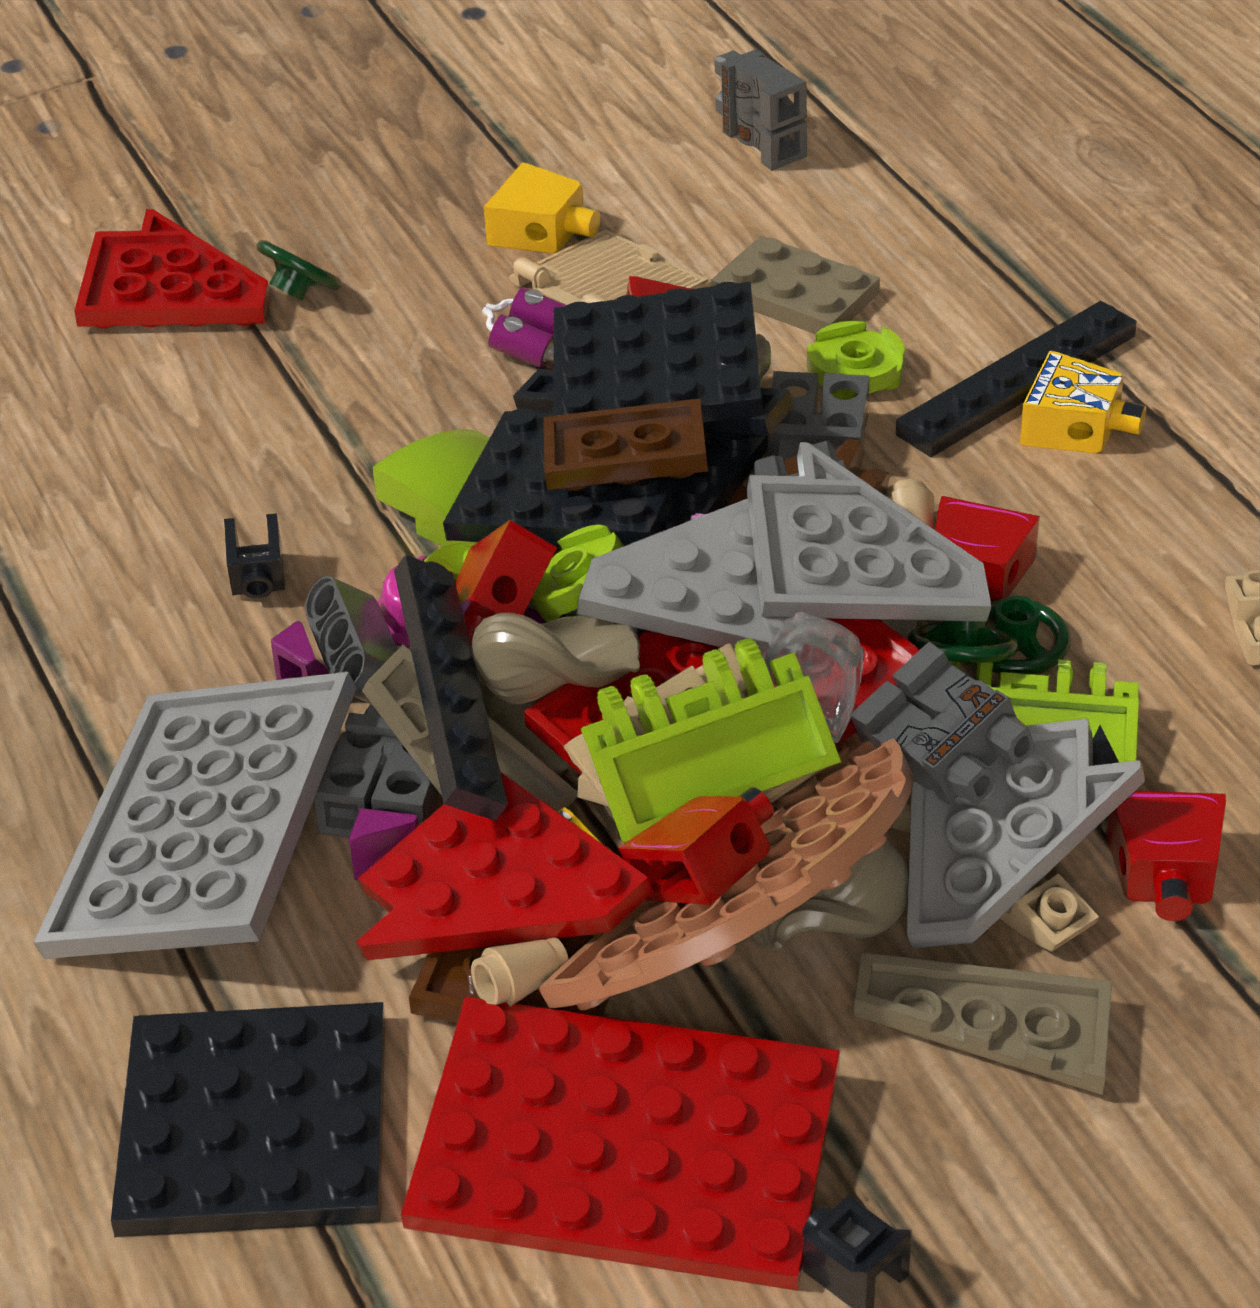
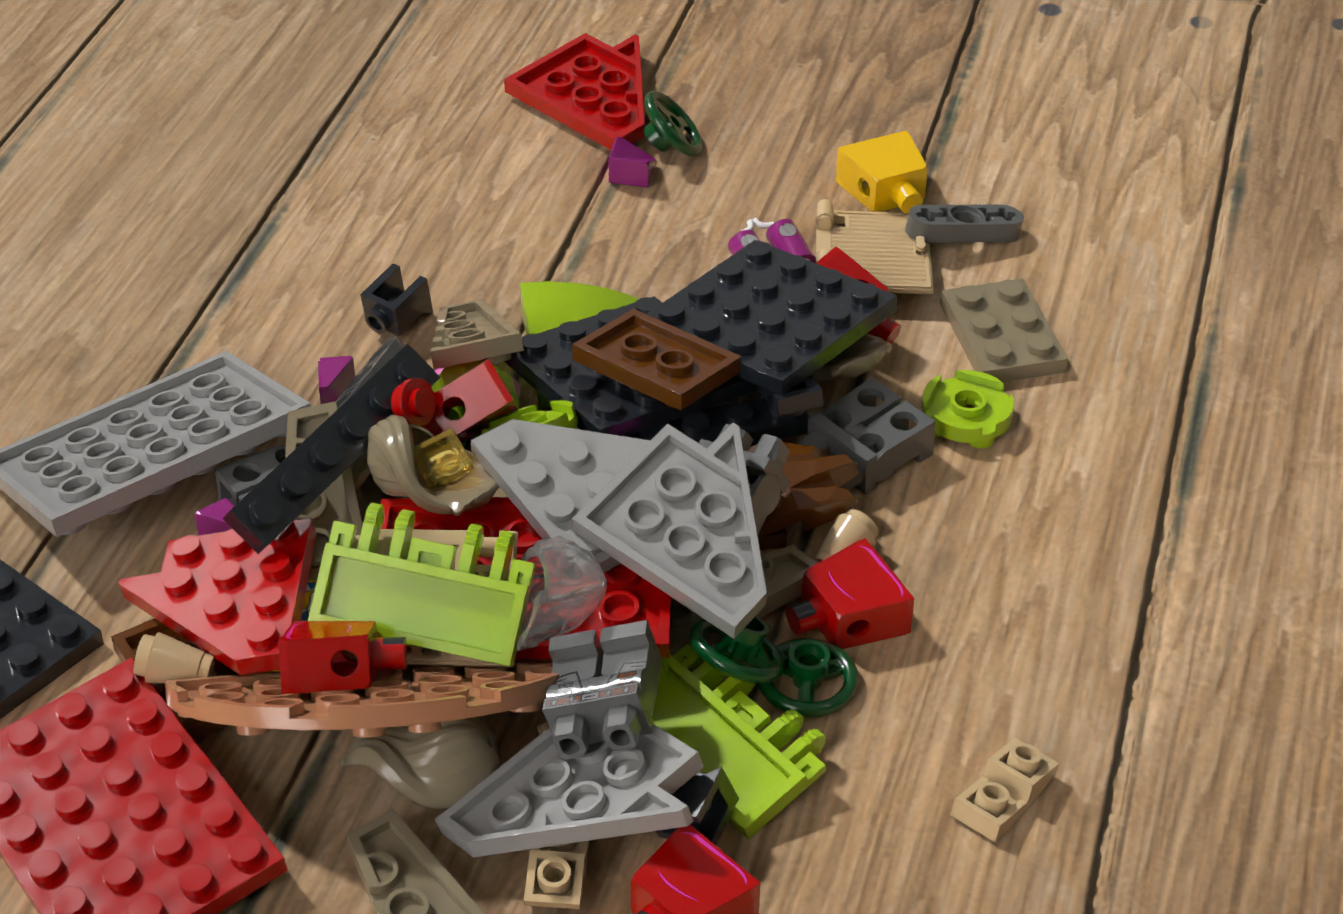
camera: 40 degrees right, 0 degrees up
dark grey hips [714,49,807,171] -> none
black plate [895,300,1137,458] -> none
yellow torso [1020,351,1146,454] -> none
none -> red plate [391,378,436,426]
none -> clear yellow tile [414,428,474,490]
none -> dark tan wing [430,299,524,370]
none -> magenta slope [608,137,656,188]
none -> dark grey beam [905,204,1024,243]

